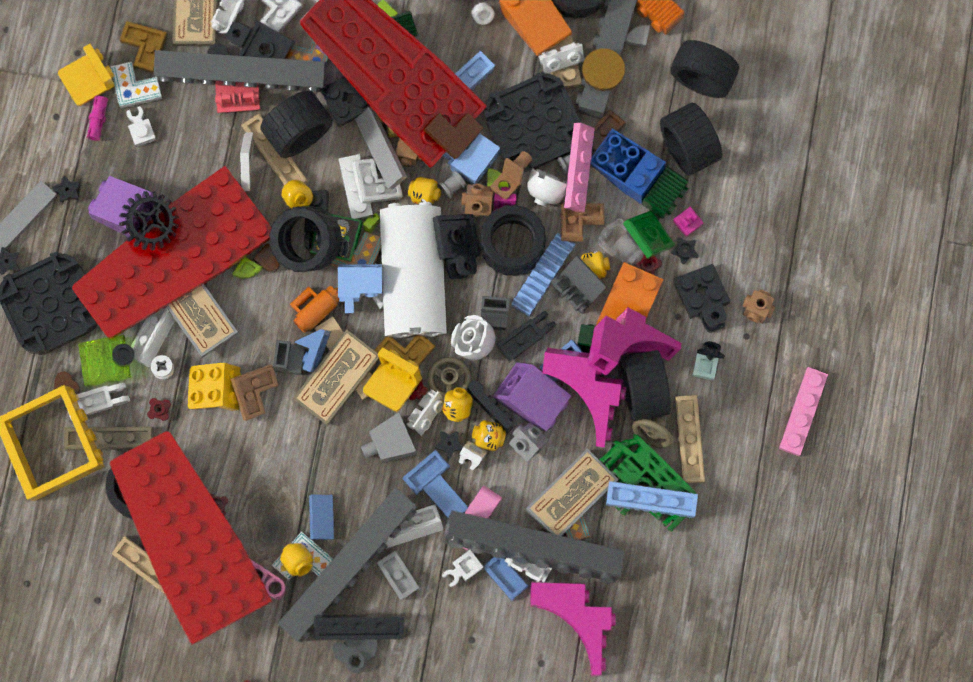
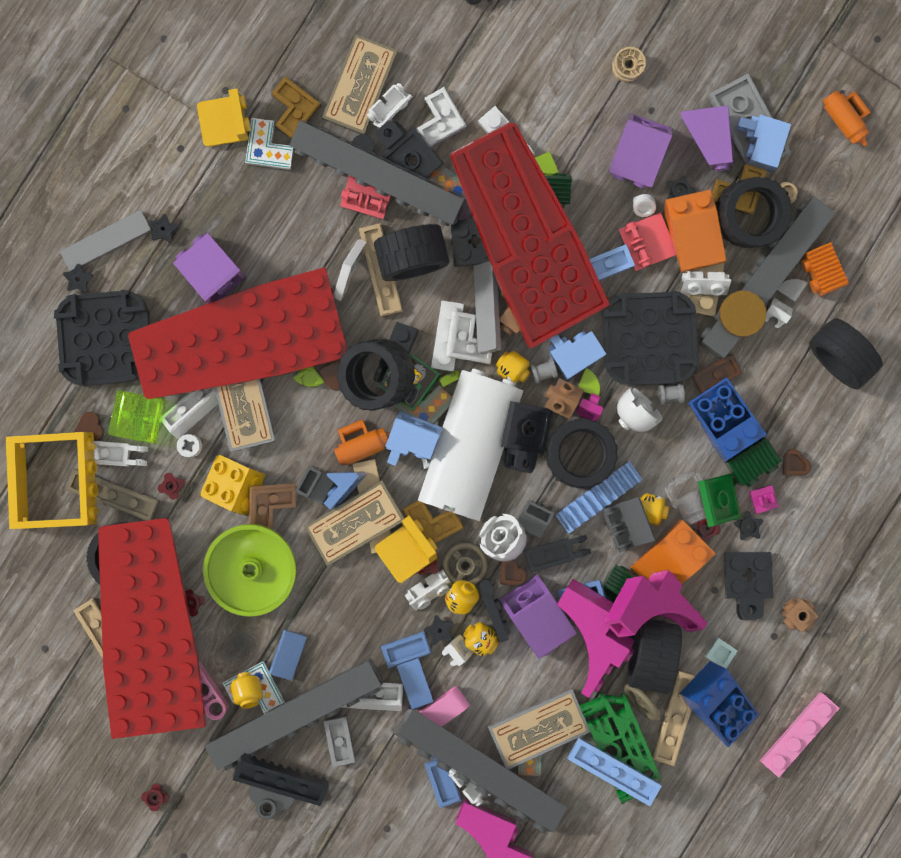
camera: 30 degrees right, 10 degrees up
dark pink pin [86,96,108,141] -> none
black tile [112,344,134,367] -> none
black gear [119,191,179,250] -> none
white plate [127,106,156,147] -> none
yellow head [282,180,313,209] -> none
light grey torso [361,413,416,463] -> none
reddish brown tile [424,113,483,160] -> none
white plate [442,550,483,587] -> none
medium nougat bracket [490,151,532,200] -> none
light grey brick [509,422,549,462] -> none
medium nougat tile [561,203,605,242] -> none
bright pink plate [564,123,594,212] -> none
black tyre [660,102,723,175] -> none
black plate [697,341,725,360] -> none
none -> lime dish [203,524,297,616]
none -> reddish brown tile [500,559,527,585]
none -> coral hinge [618,212,676,271]
none -> blue slope [679,661,759,747]
none -> white tile [765,297,793,328]
none -> reddish brown tile [783,449,811,476]

